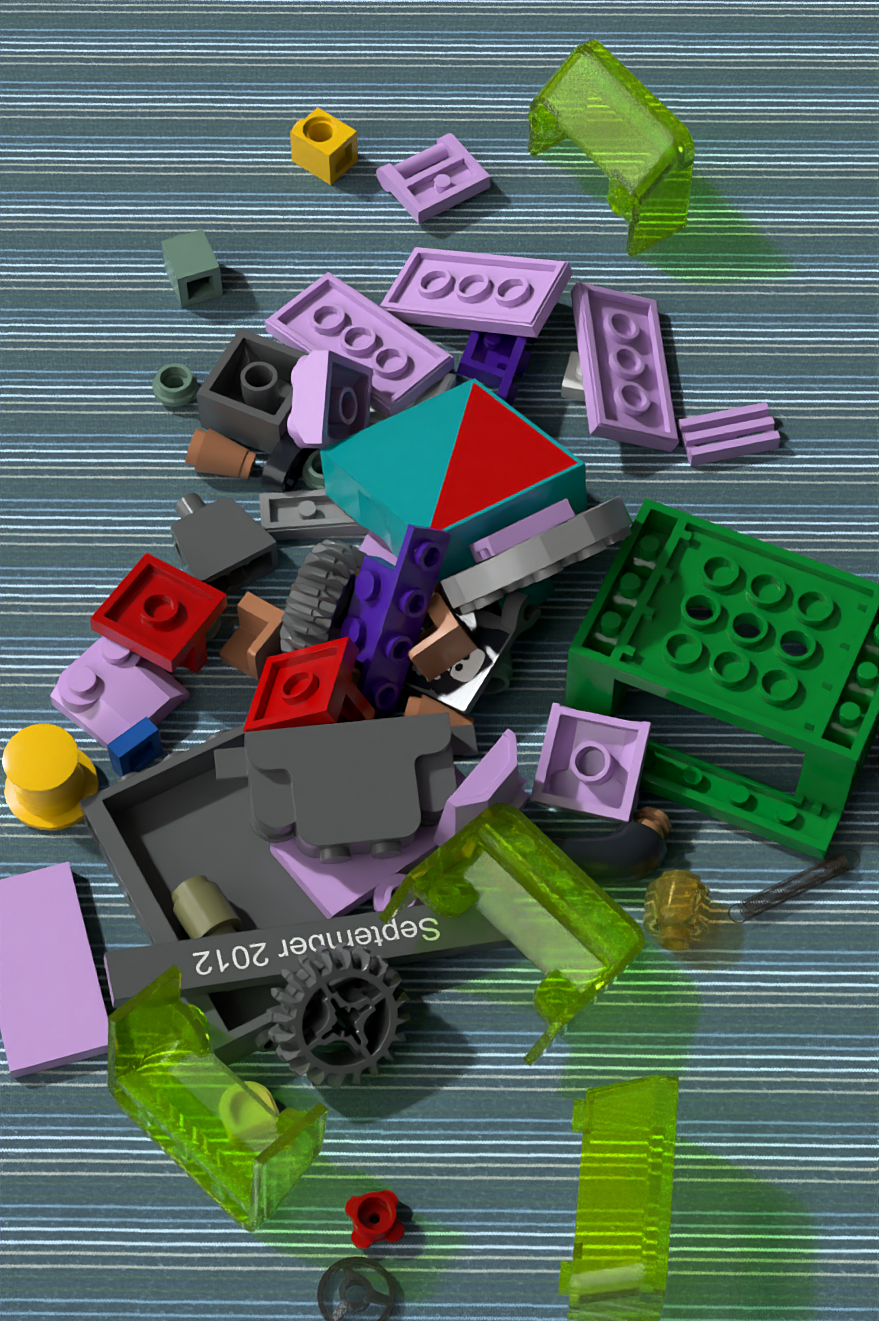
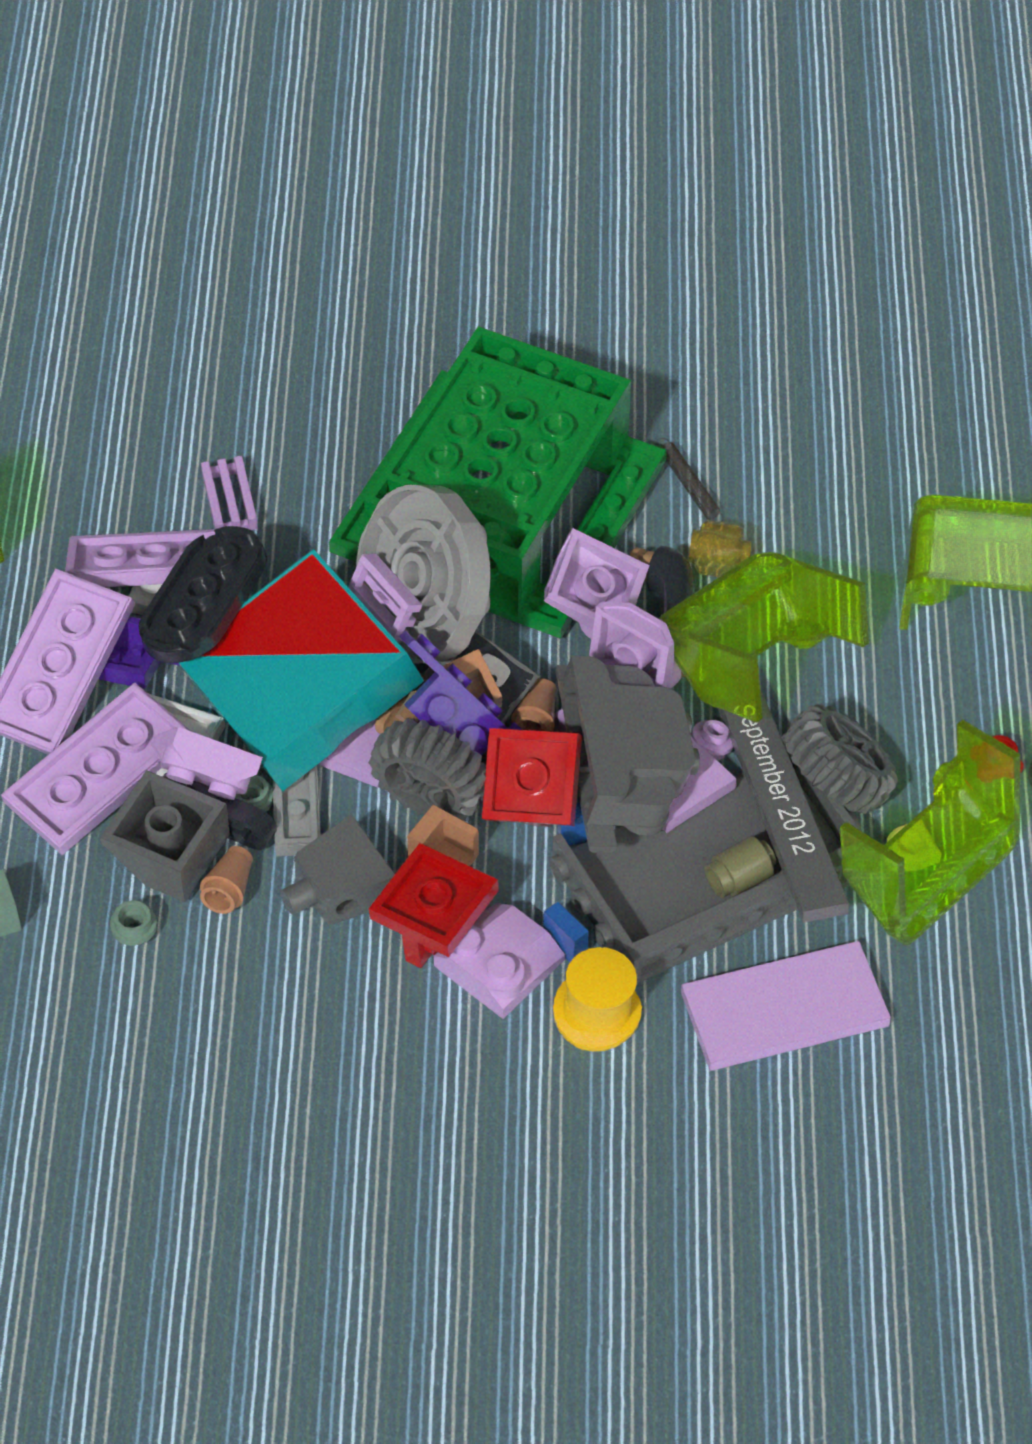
camera: 90 degrees left, 5 degrees down
none -> black tile [138,526,267,663]

